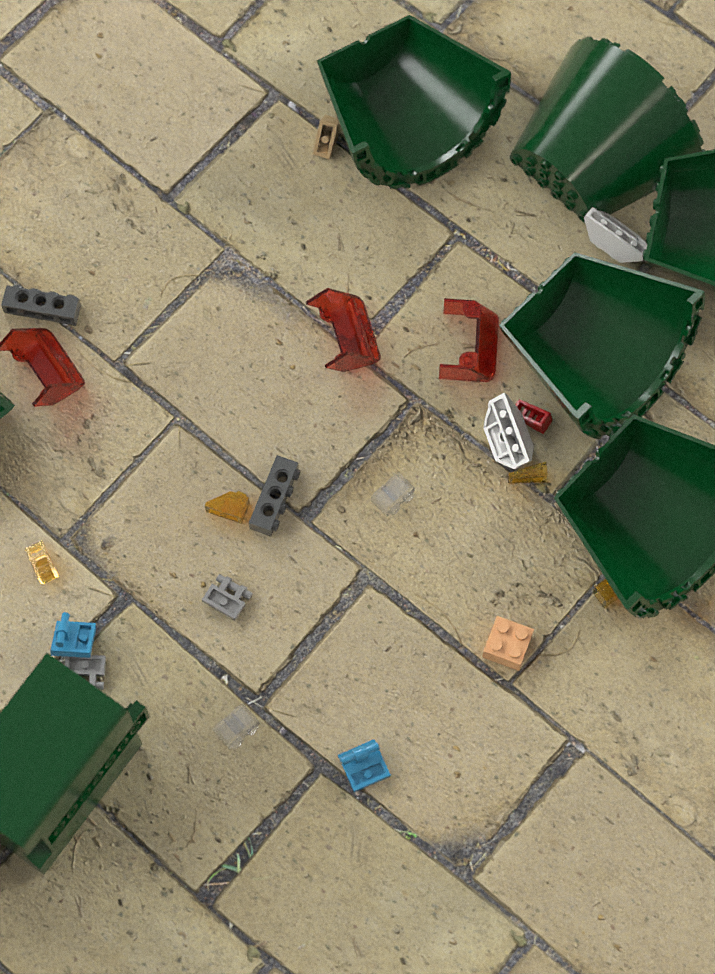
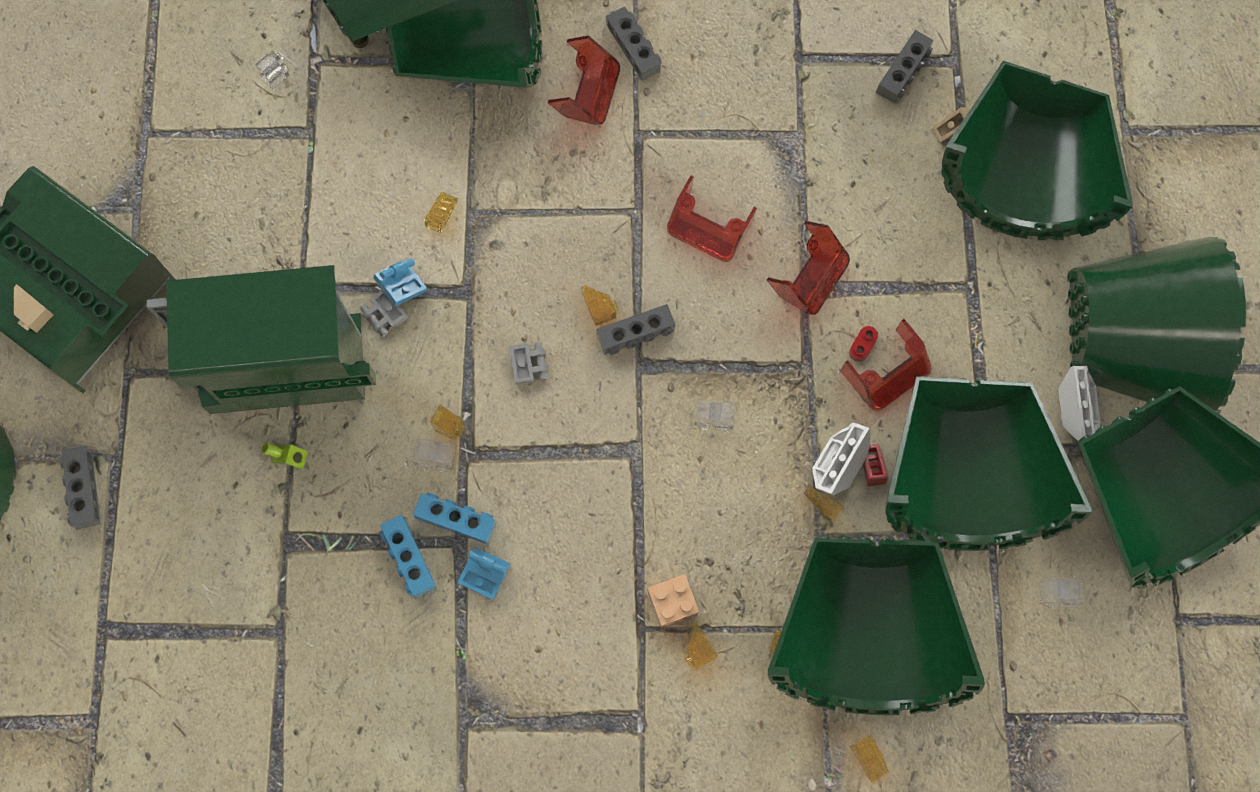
camera: 45 degrees right, 5 degrees up
none -> lime bracket [261,442,308,469]
none -> dark azure brick [379,514,437,598]
none -> dark azure brick [413,492,496,545]
none -> clear yellow slope [430,405,465,440]
none -> clear red windscreen [667,175,757,262]
none -> clear yellow slope [685,622,718,671]
none -> red plate [849,326,878,362]
none -> dark grey brick [876,30,934,103]

